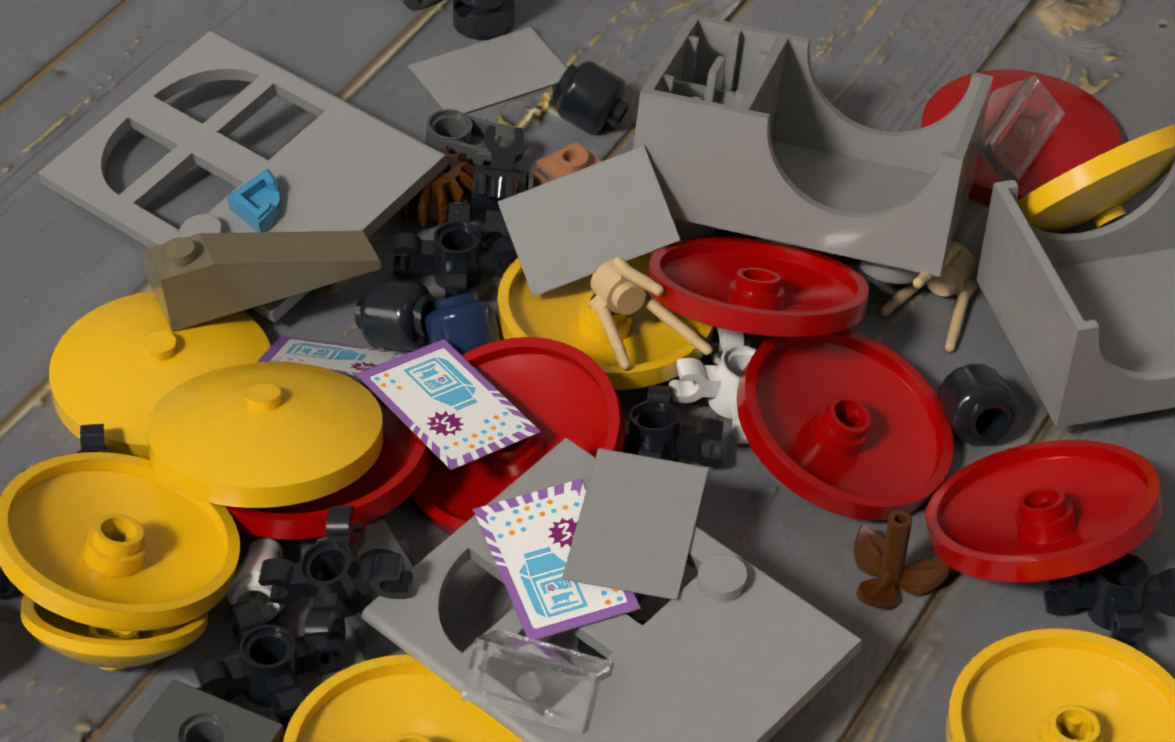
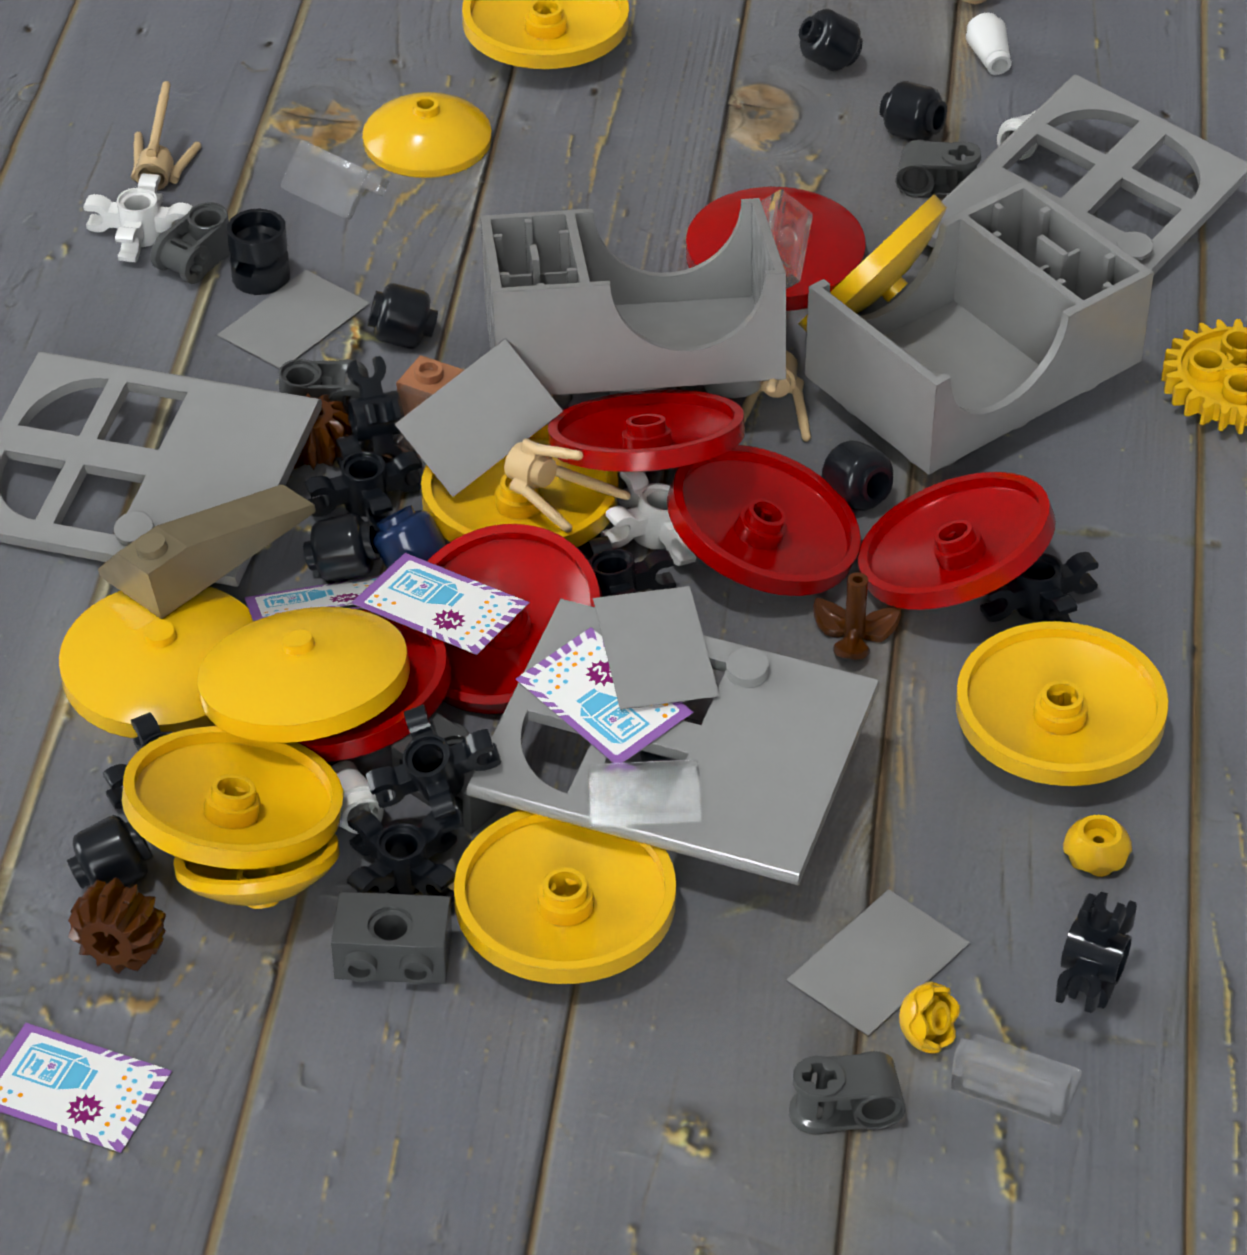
camera: 20 degrees left, 0 degrees up
dark azure tile [227,169,282,232] -> none

